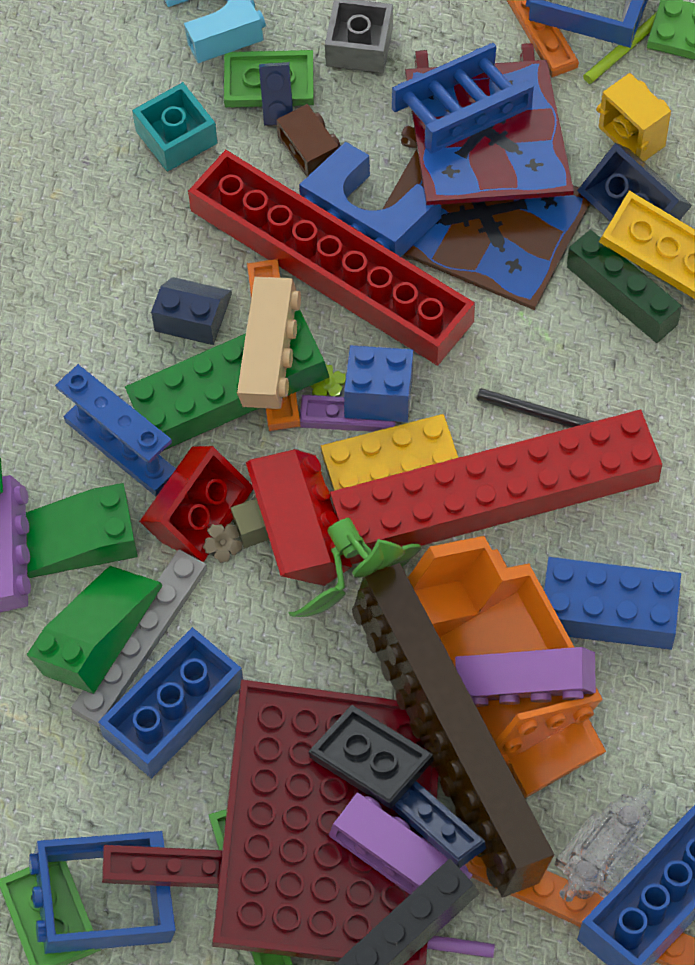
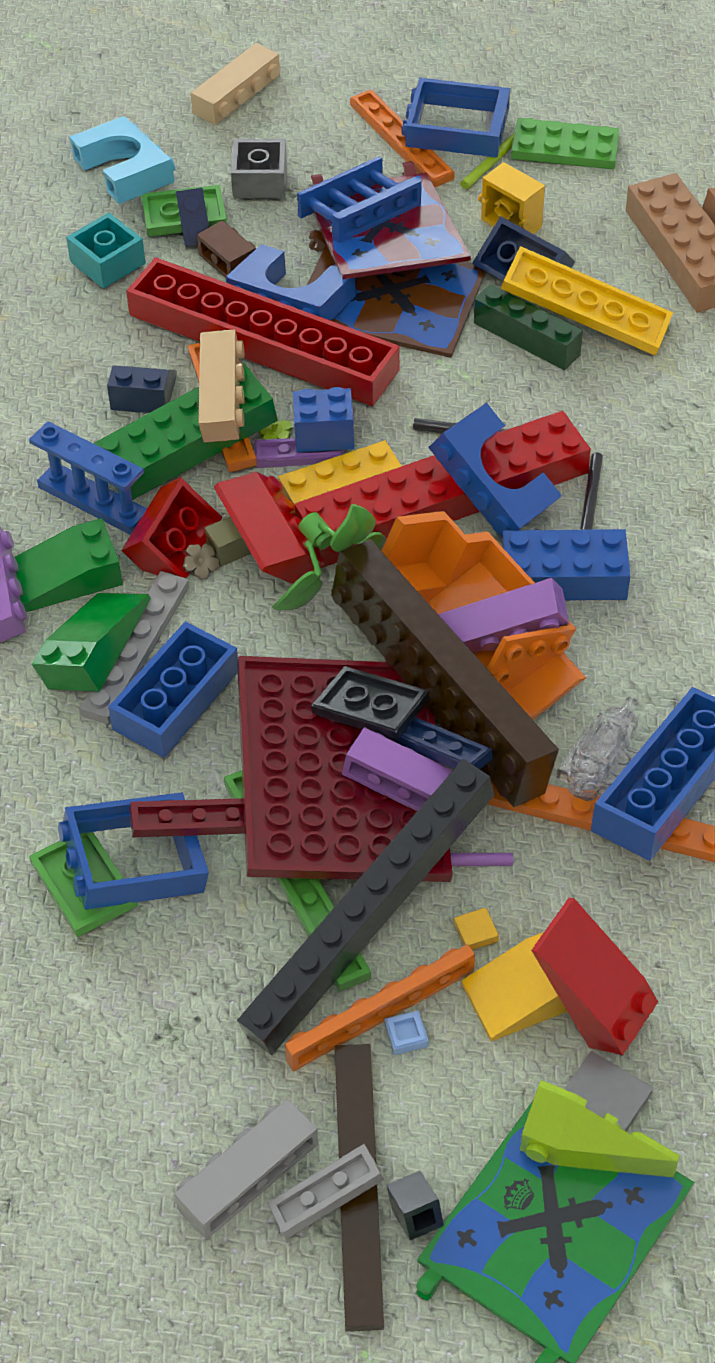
camera: 10 degrees left, 10 degrees down
none -> blue arch [428,402,562,539]
none -> black bar [580,452,603,530]

